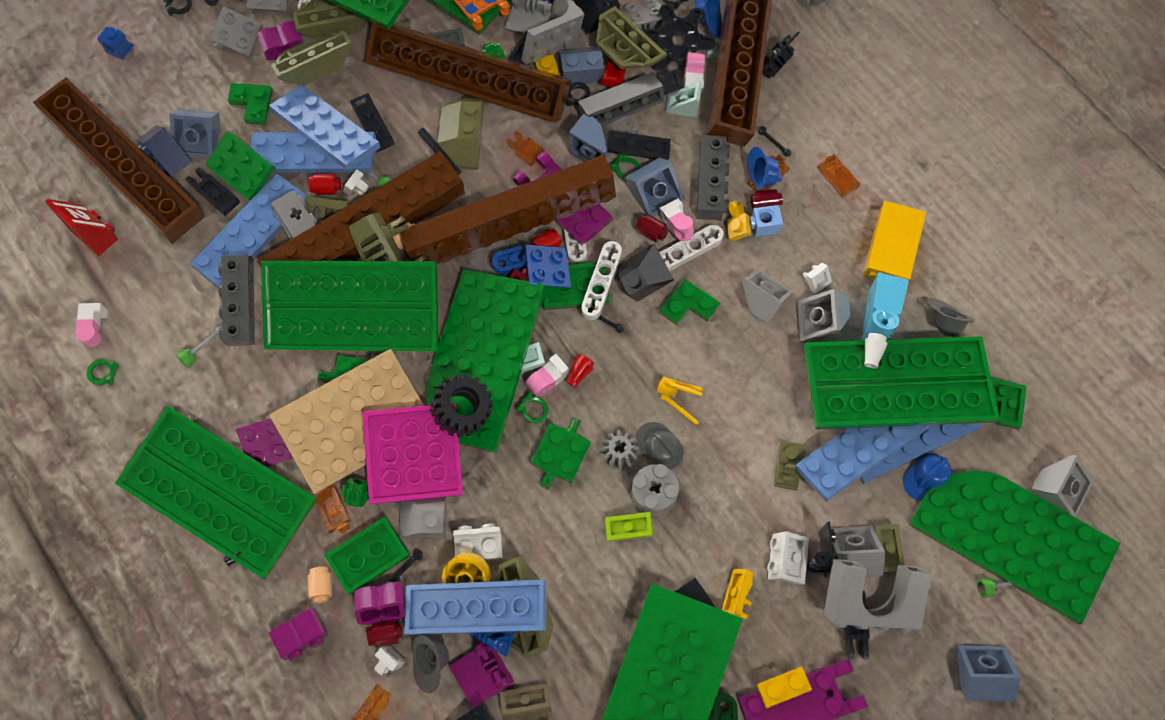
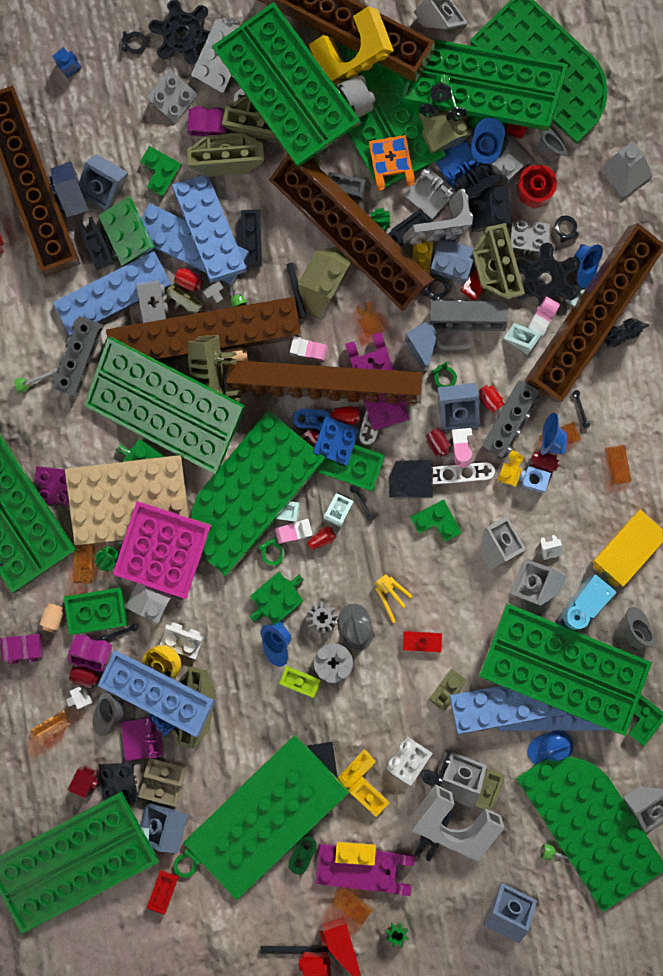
camera: 25 degrees right, 15 degrees up
black tyre [431,374,493,437] -> none
white beam [582,241,622,320] -> none
black plate [607,130,671,160] -> none
black tile [656,69,683,95] -> none
white cone [864,333,888,369] -> none
none -> black hinge [99,225,118,261]
none -> blue piece [260,622,291,667]
none -> leg [290,336,328,362]
none -> light aqua slope [323,493,353,528]
none -> yellow plate [349,777,389,817]
none -> red plate [403,631,443,653]
none -> red brick [478,385,505,413]

